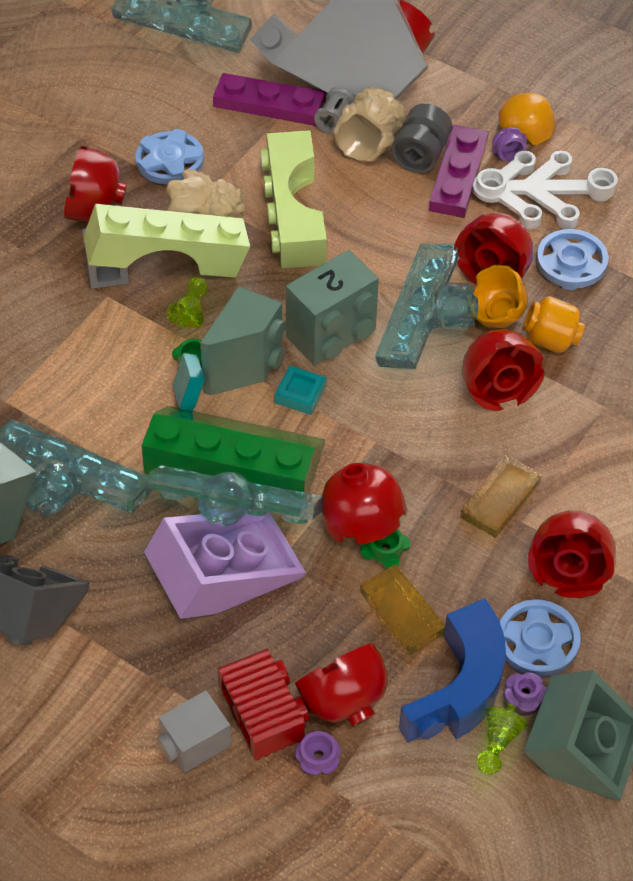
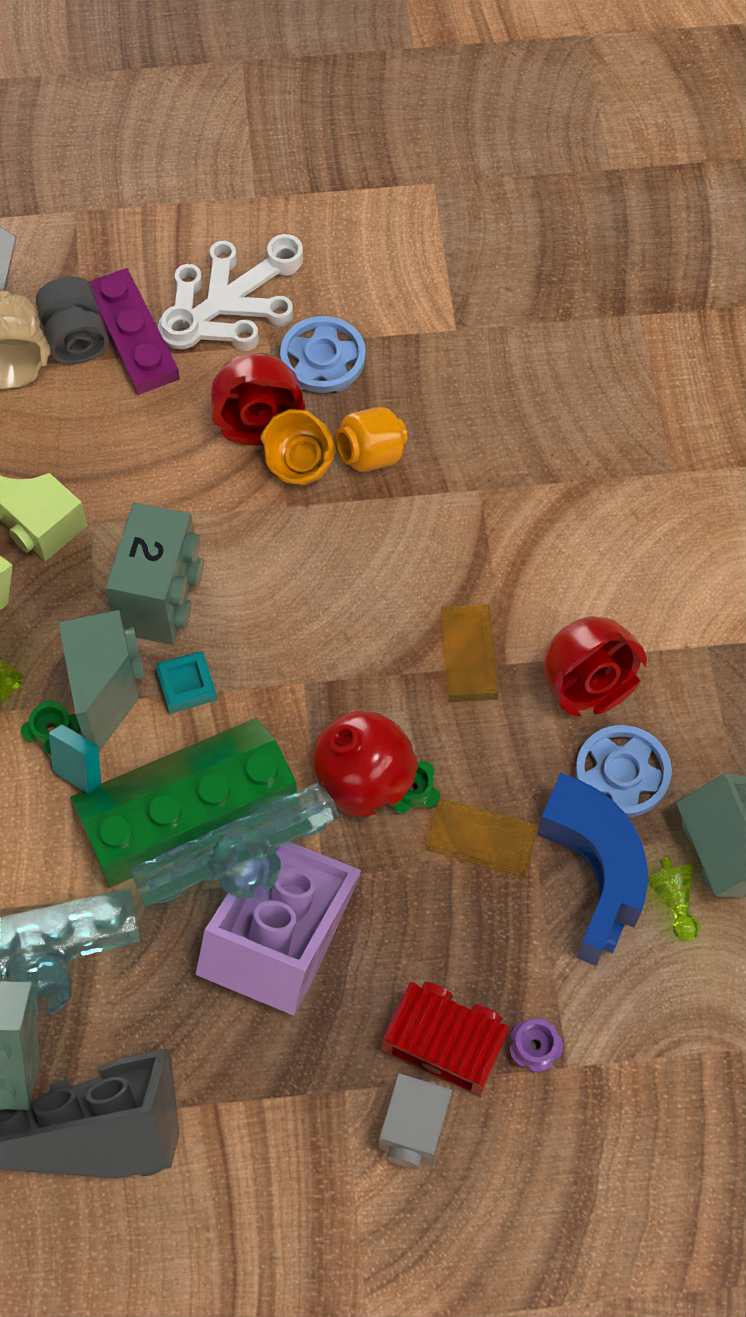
camera: 40 degrees left, 10 degrees up
red cylinder [295,643,388,727] -> none
clear light blue plate [375,243,478,369] -> none
red cylinder [462,329,545,411] -> none
medium lavender plate [492,127,527,162] -> none
light orange hair [499,93,556,145] -> none
medium lavender plate [504,672,547,715] -> none

